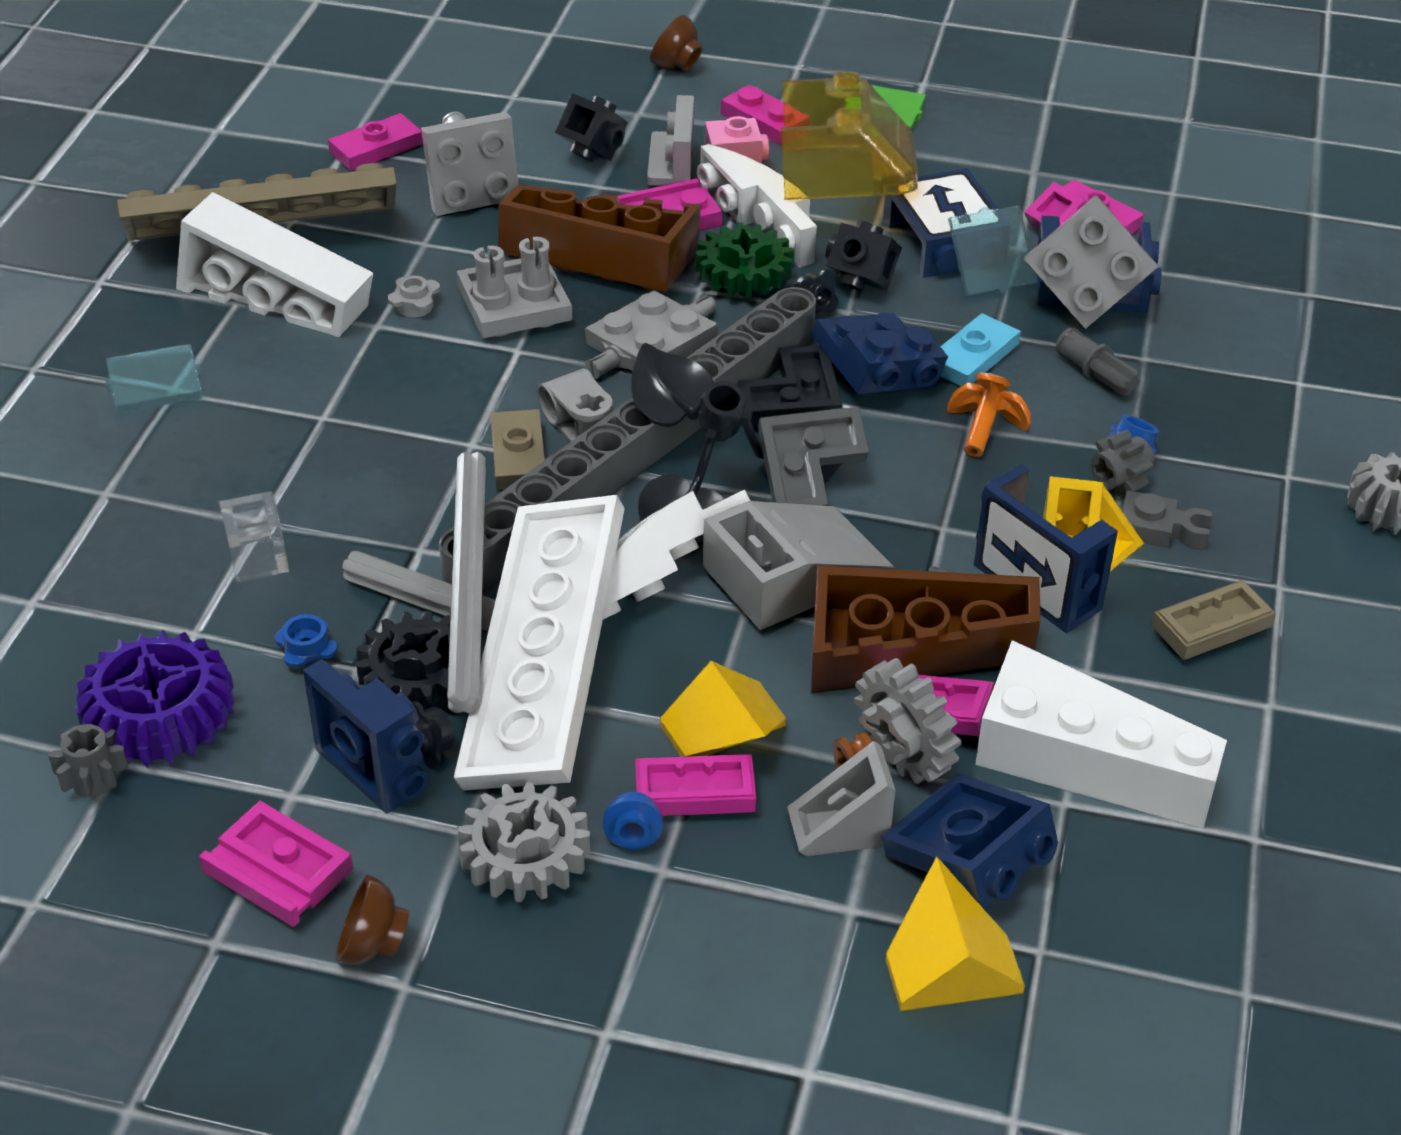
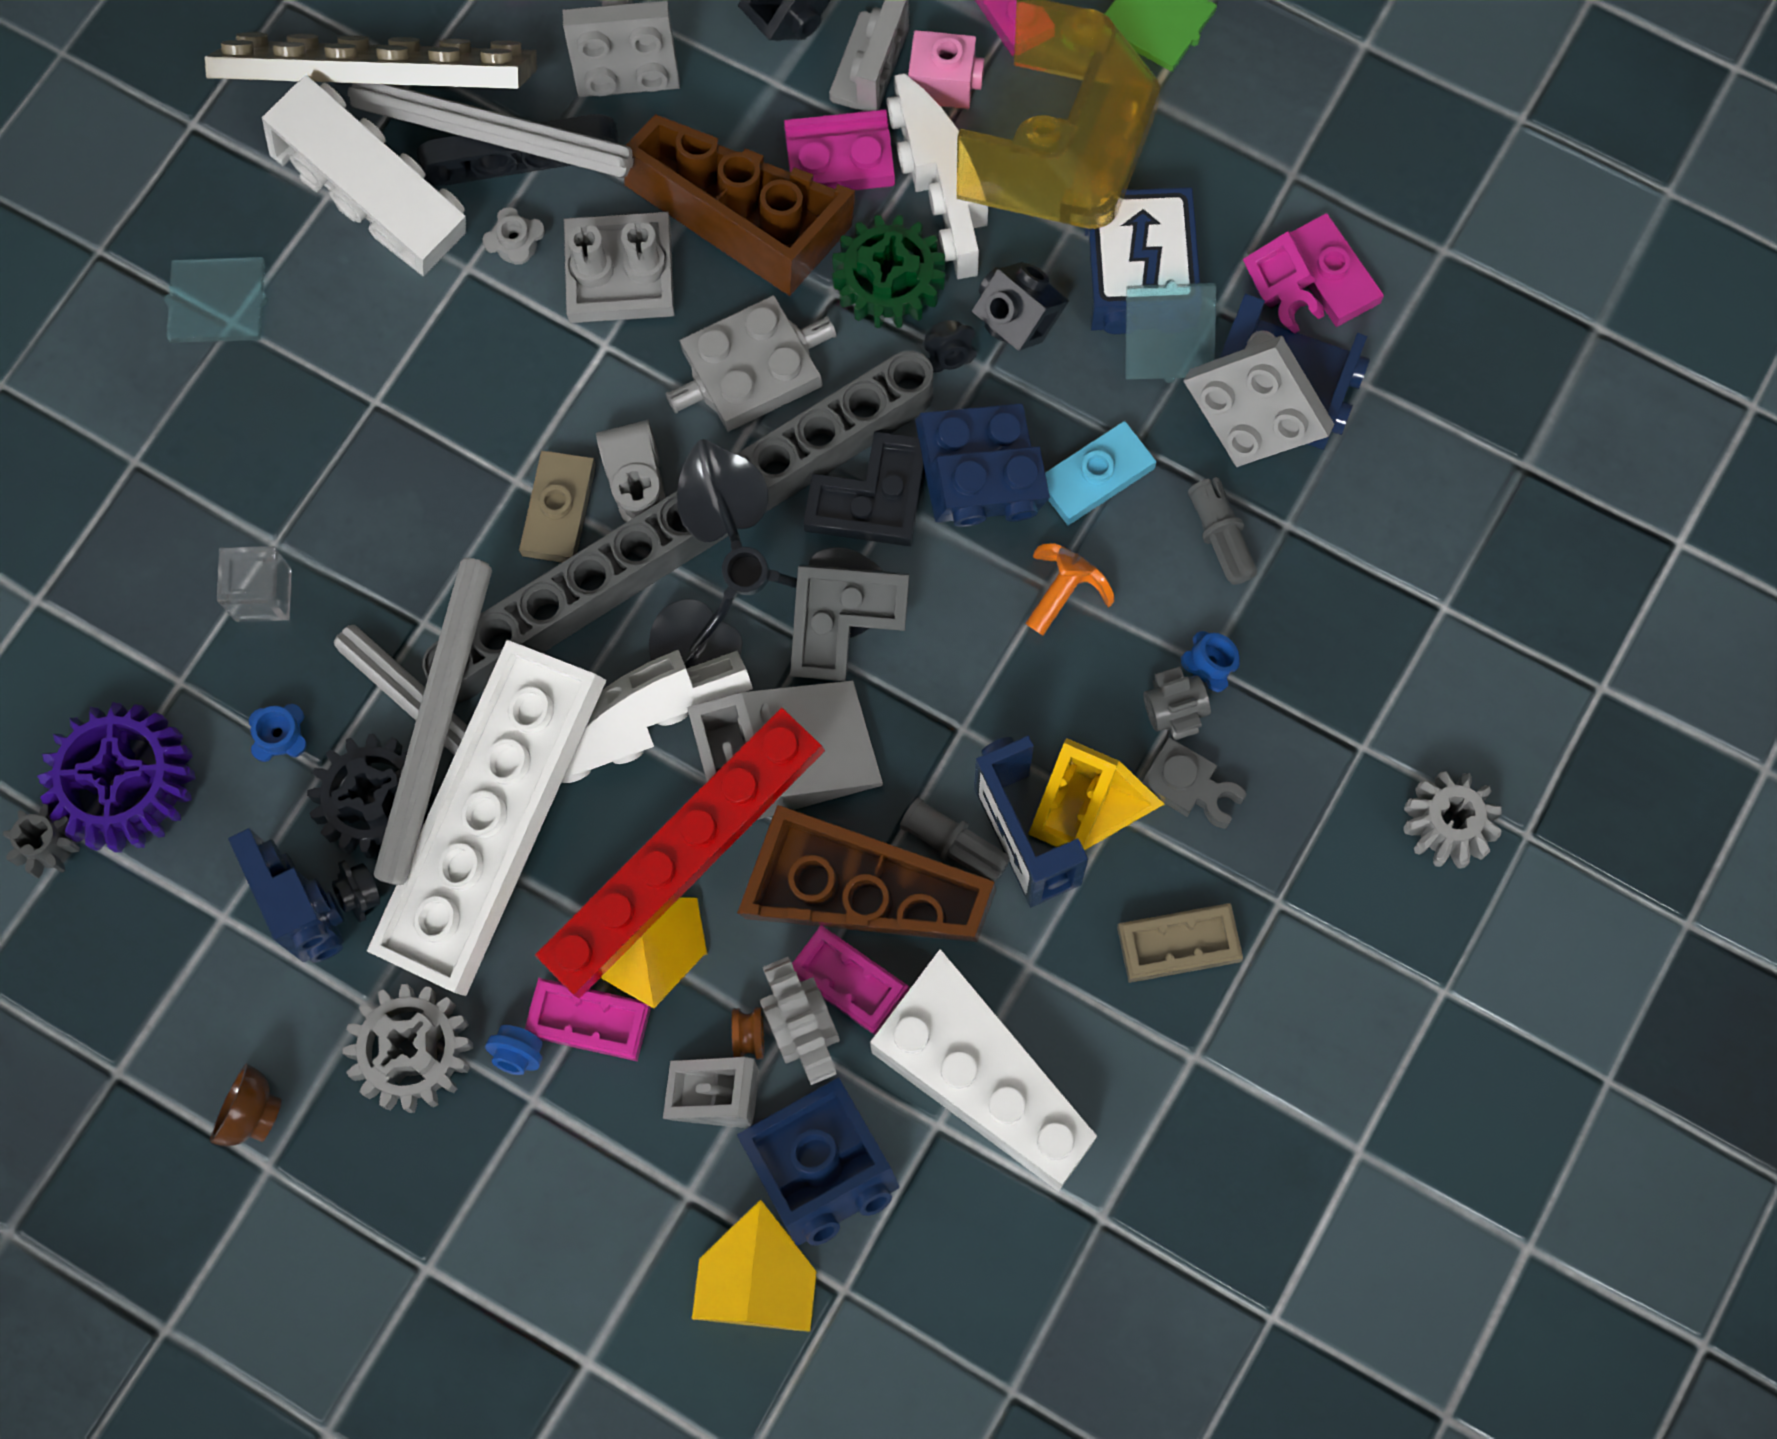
camera: 20 degrees right, 30 degrees up
dark pink plate [199,801,353,927] -> none
none -> light grey axle [347,83,634,178]
none -> black beam [417,114,619,186]
none -> red plate [535,707,825,999]

